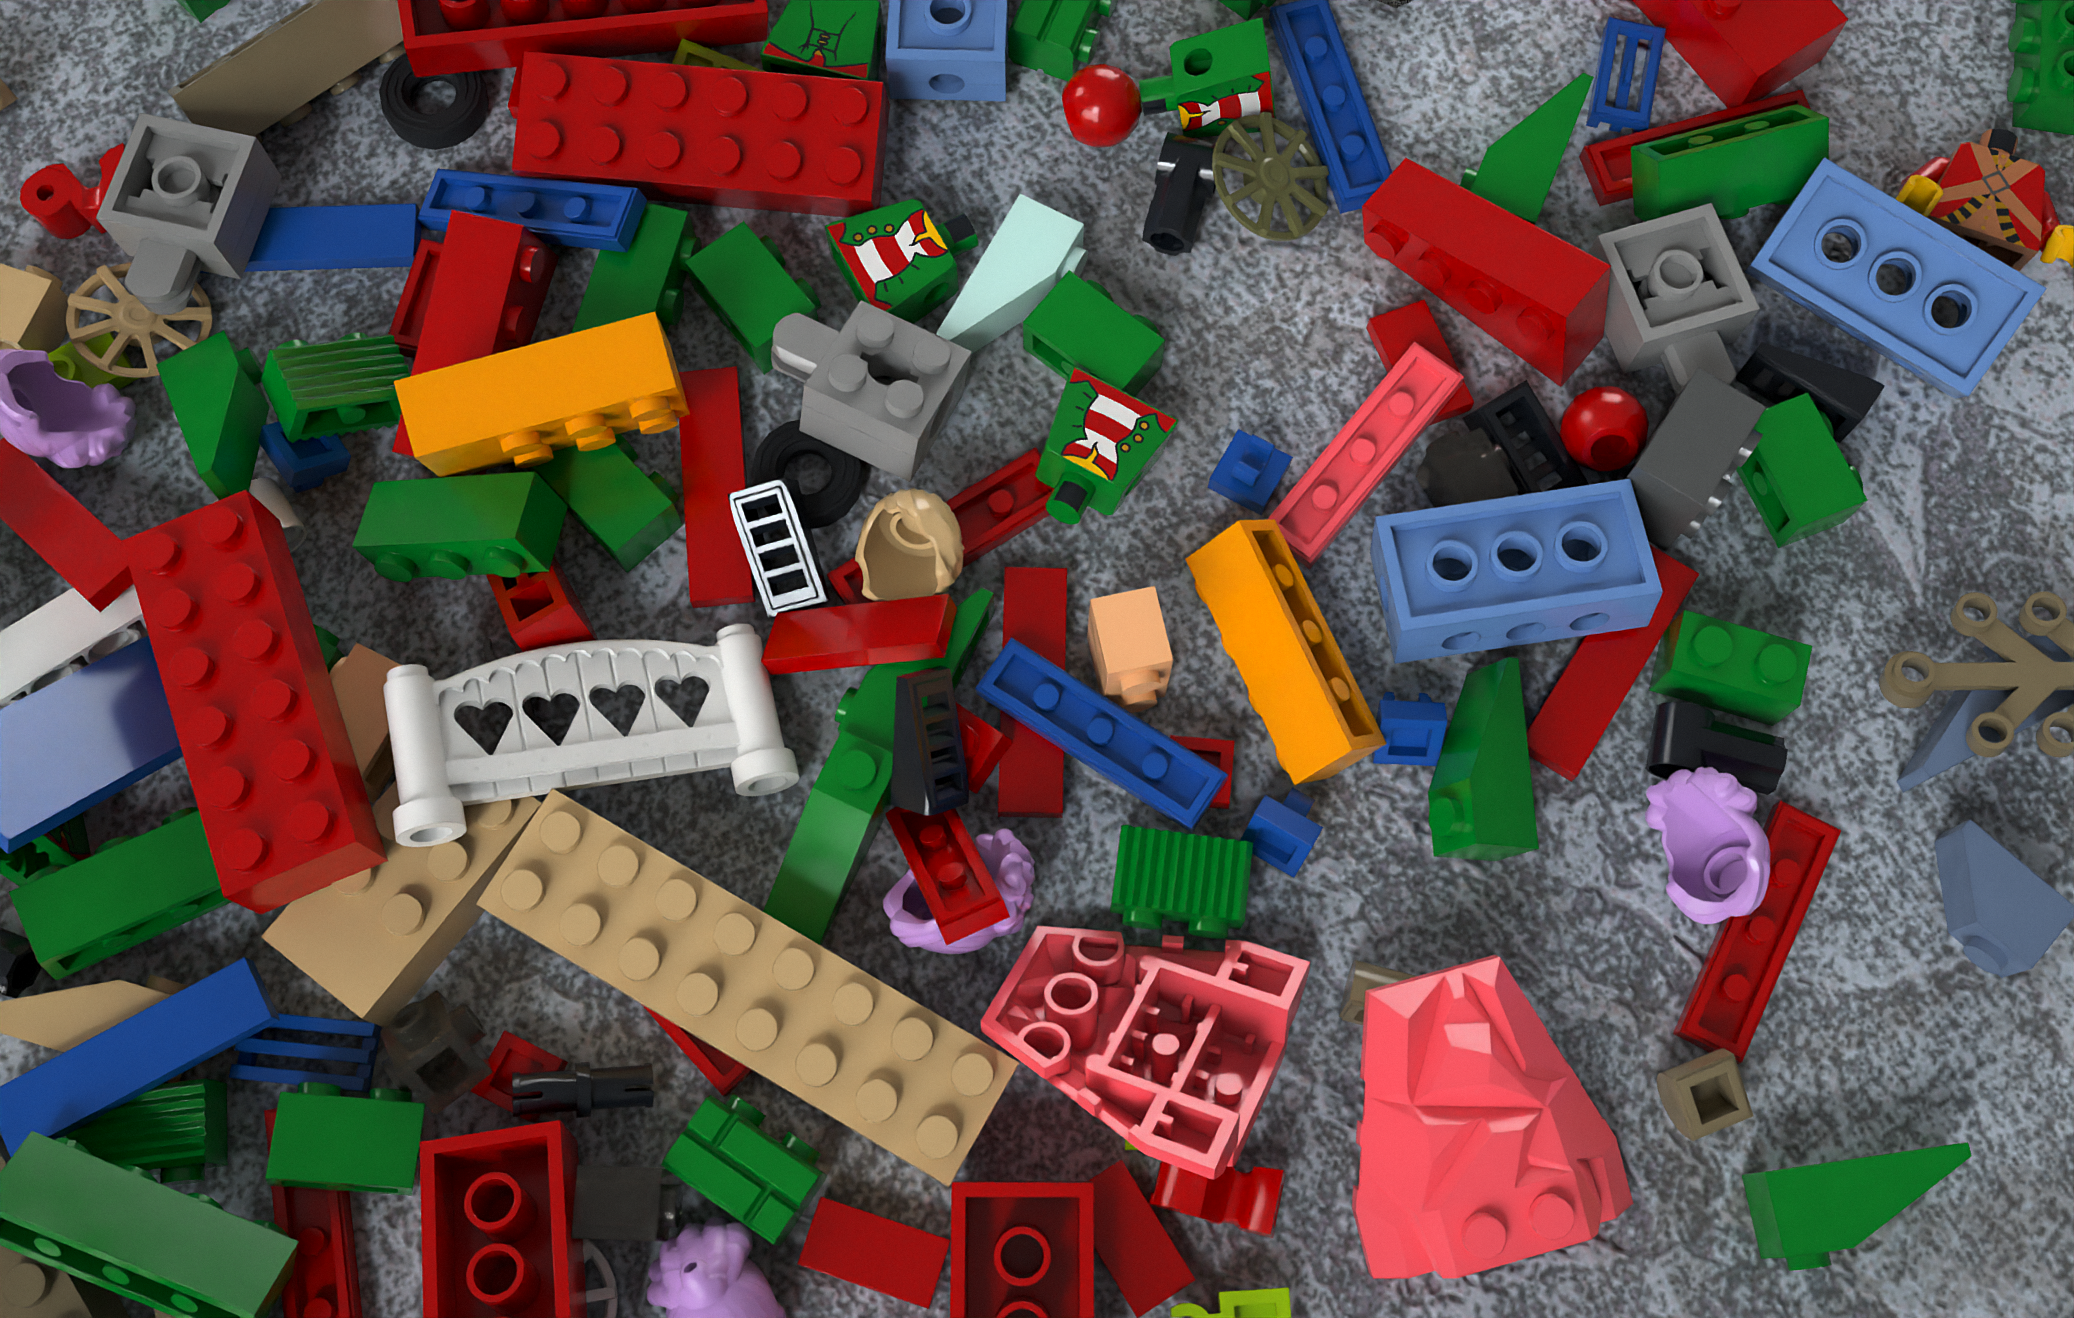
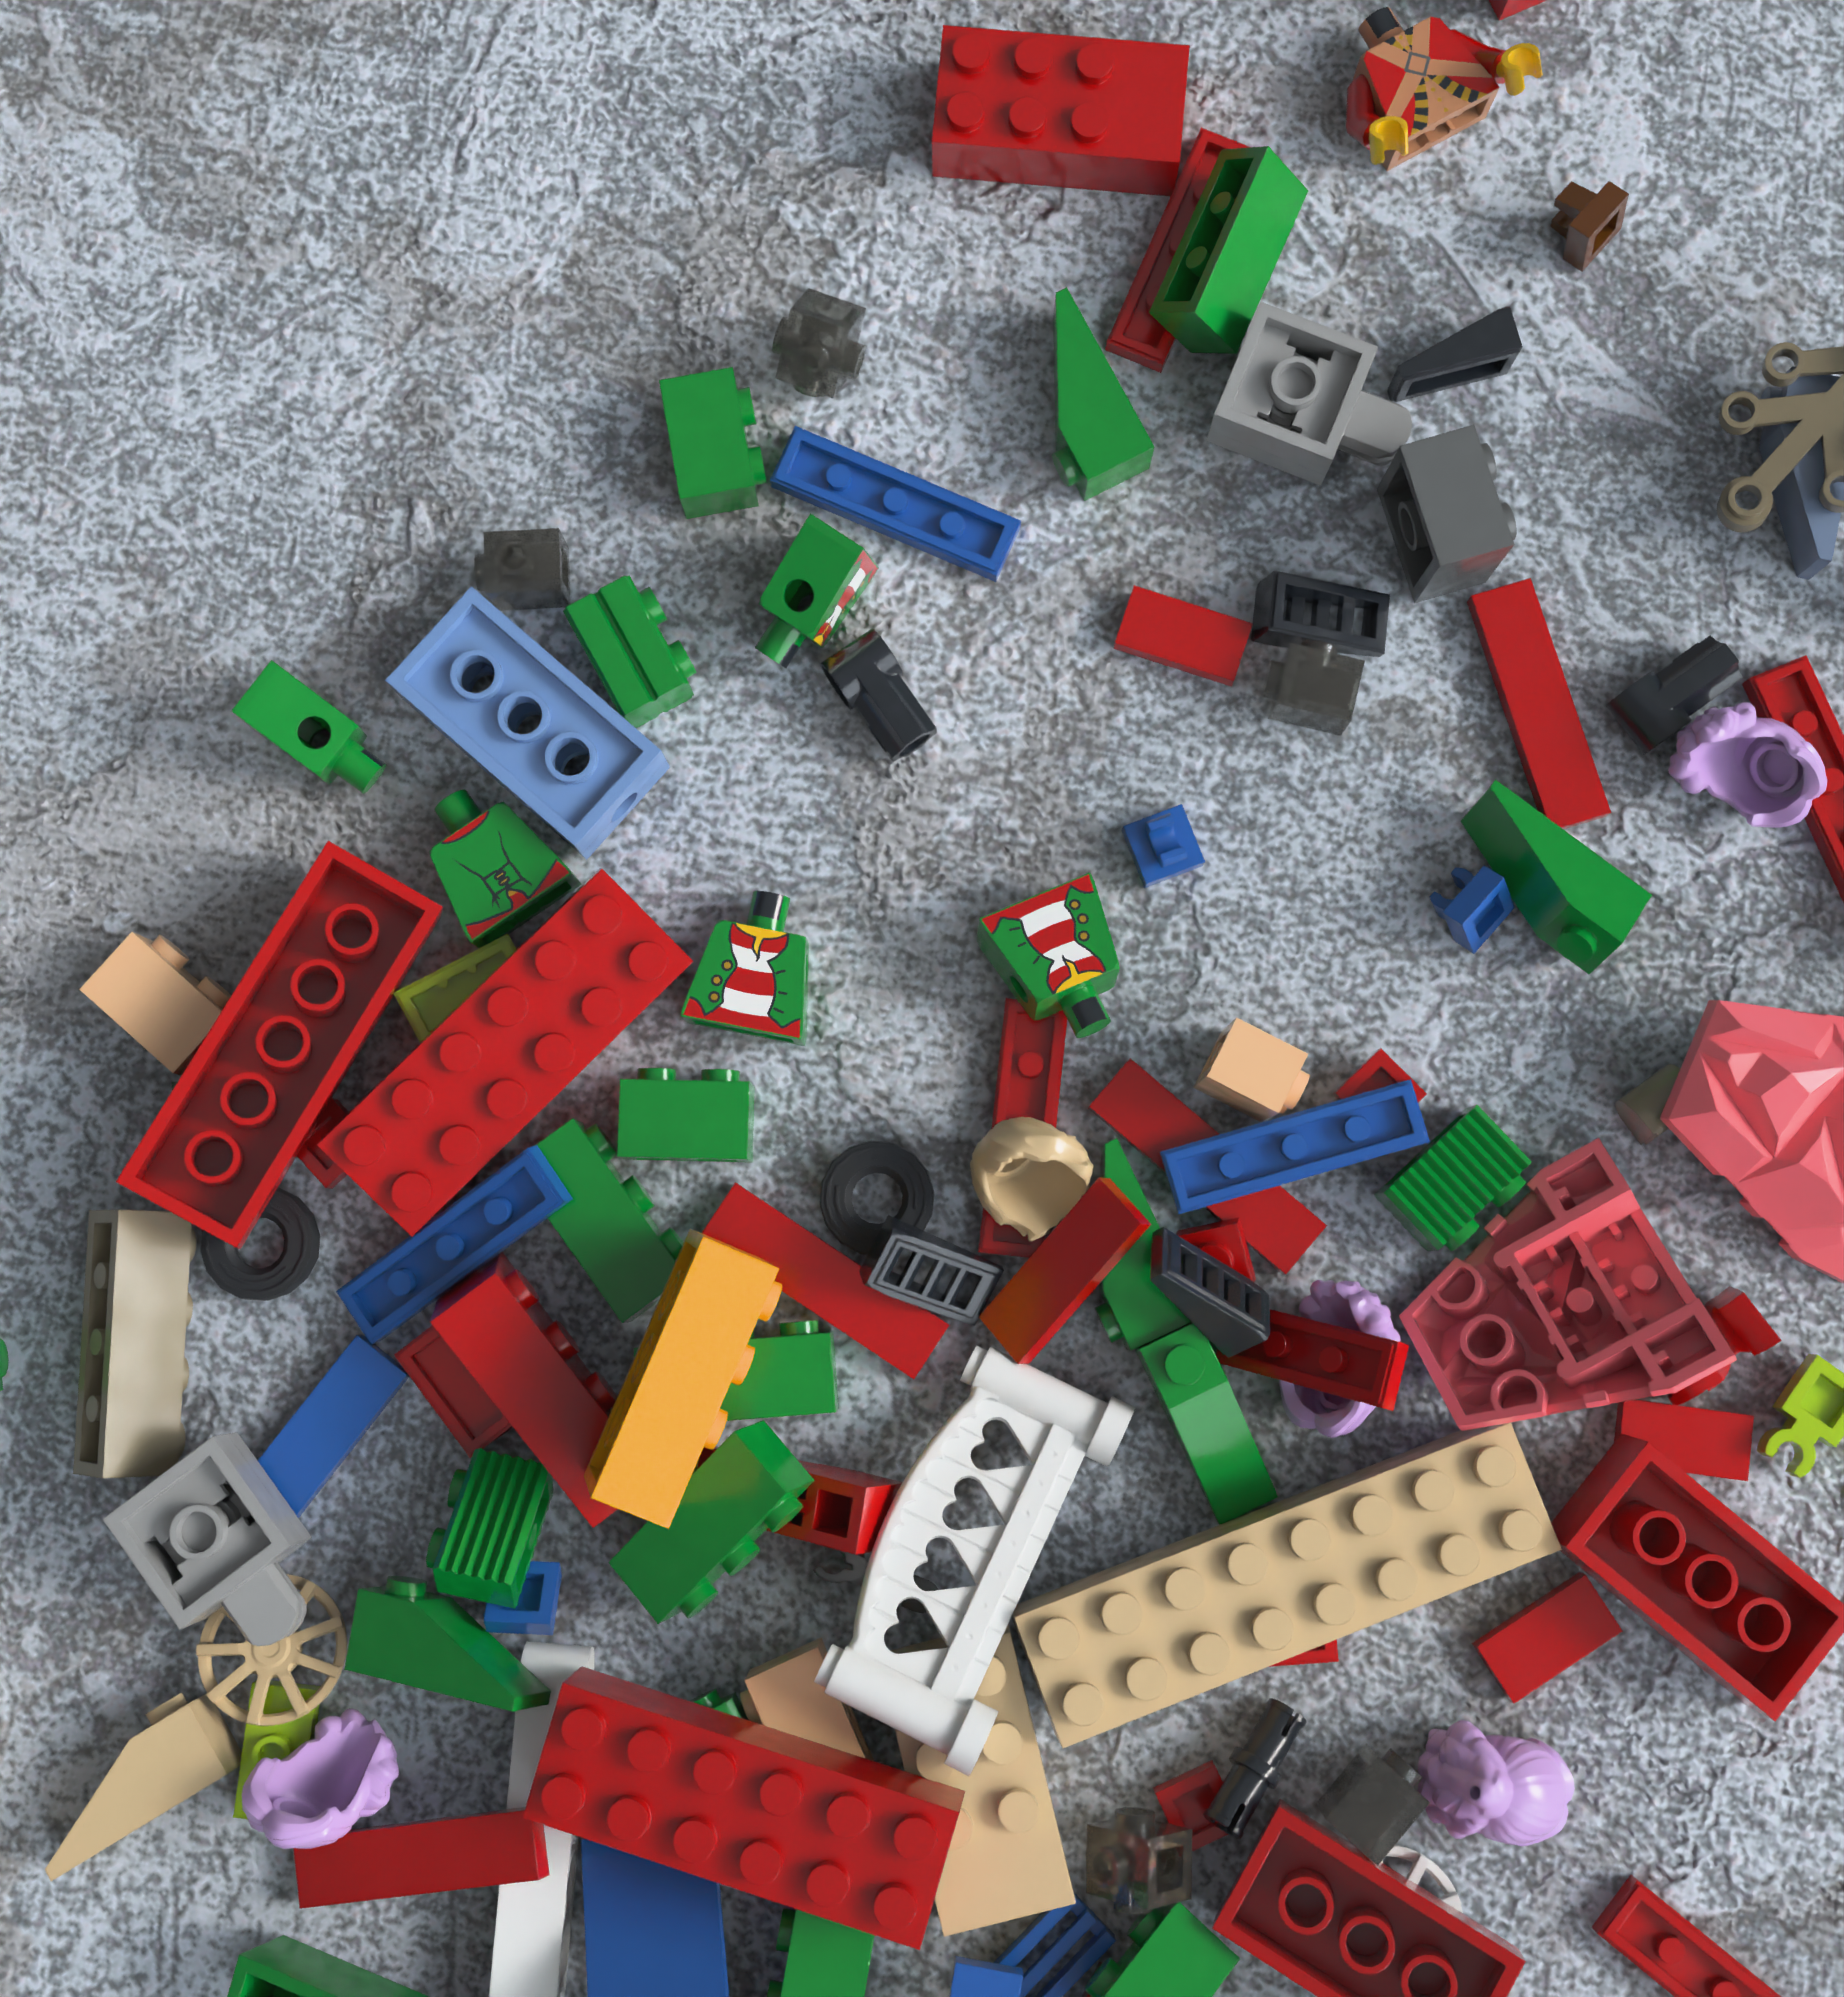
camera: 45 degrees left, 10 degrees up
red leg [20,143,126,239] -> none
green brick [661,1093,828,1246] -> none
light grey brick [771,300,972,482] -> none
light aqua slope [936,194,1088,354] -> none
green brick [1023,270,1165,397] -> none
red piece [1062,64,1142,148] -> none
light orange brick [1185,519,1387,785] -> none
olive wheel [1212,112,1329,241] -> none
blue tile [1240,787,1323,878] -> none
coral tile [1268,342,1464,569] -> none
red wedge [1362,158,1611,387] -> none
medium blue brick [1370,479,1663,664] -> none
red piece [1560,386,1649,472] -> none
blue tile [1586,17,1666,134] -> none
green brick [1649,610,1812,726] -> none
green brick [1736,393,1868,548] -> none
medium blue brick [1745,157,2047,399] -> none
none -> reddish brown tile [1551,181,1629,272]

